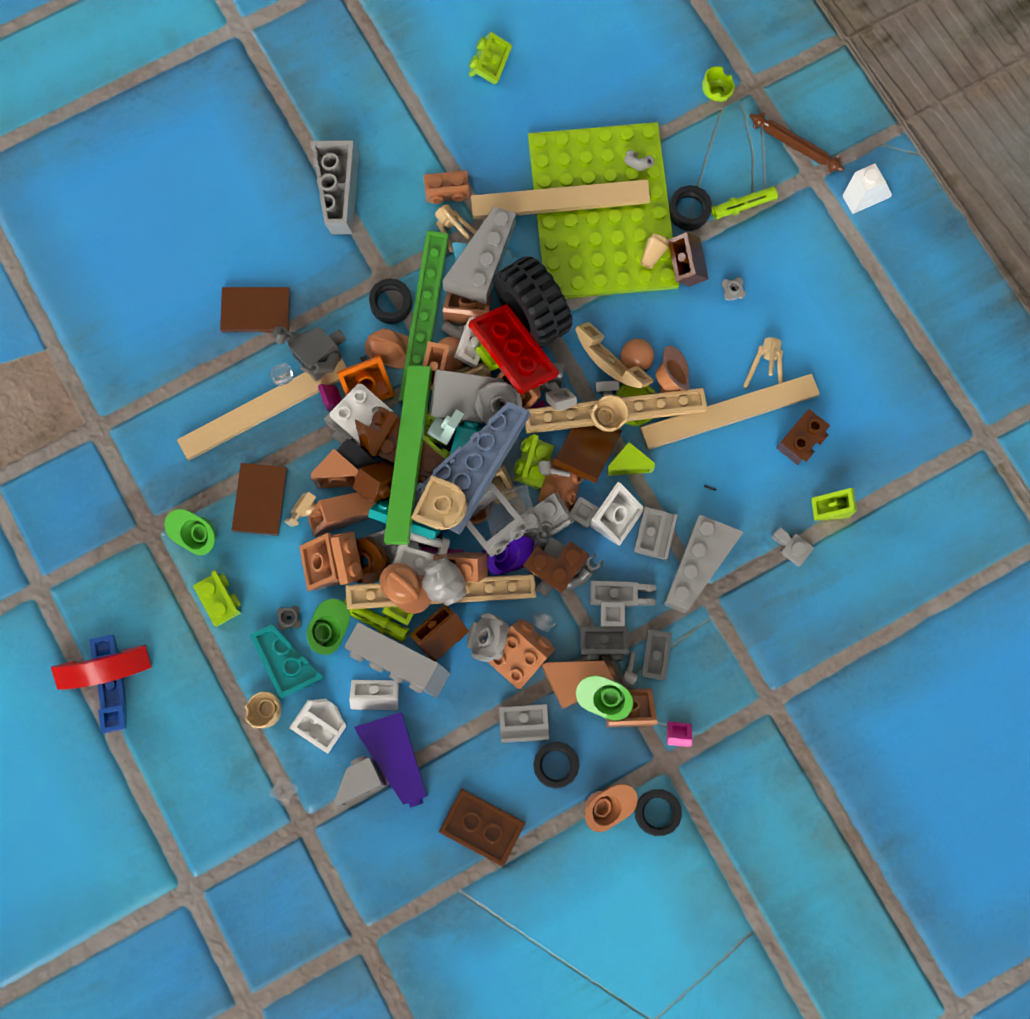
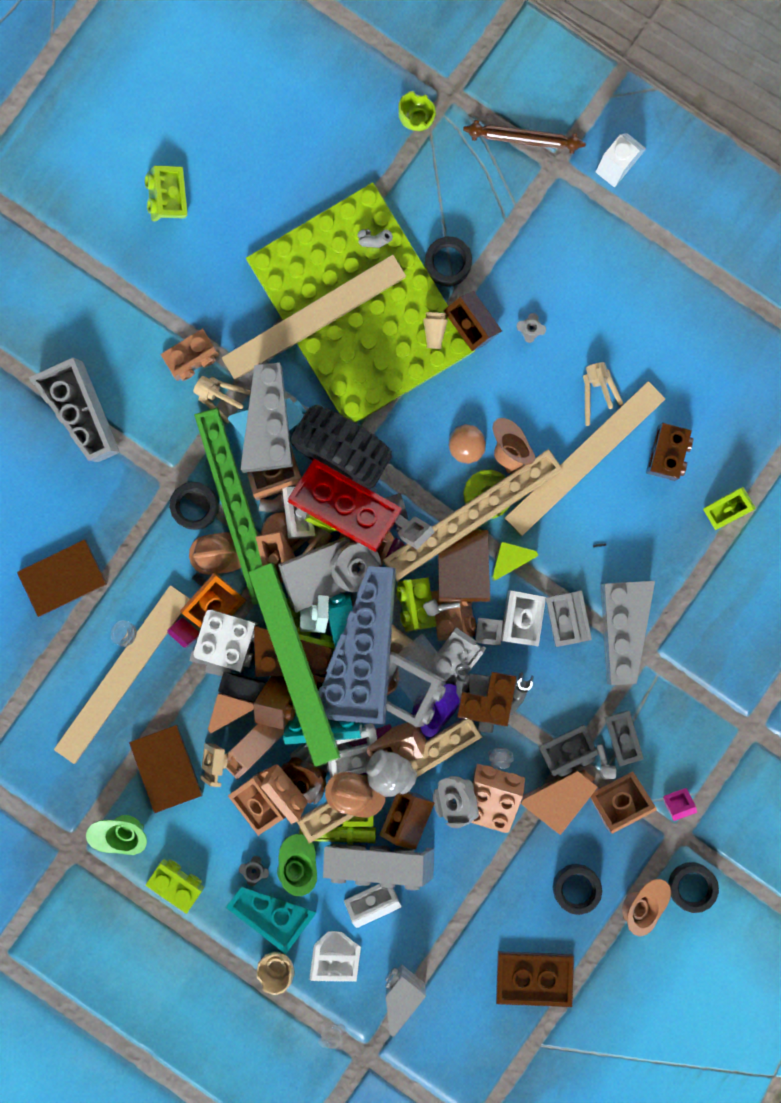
camera: 25 degrees left, 10 degrees up
red slope [51,644,152,690] -> none
blue slope [89,635,127,734] -> none
dark grey torso [273,326,346,382] -> none
reddish brown slope [355,406,398,457] -> none
dark purple slope [355,712,428,808] -> none
tan tile [411,475,468,530] -> none
light grey plate [499,704,549,743] -> none
tan slope [575,322,654,388] -> none
bright green piece [576,675,633,721] -> none
light grey hinge [590,581,656,607] -> none
tan hair [591,395,629,432] -> none
light grey tile [594,380,619,397] -> none
light grey tile [601,602,625,627] -> none
lime pin [711,186,778,220] -> none
light grey plate [771,528,814,567] -> none

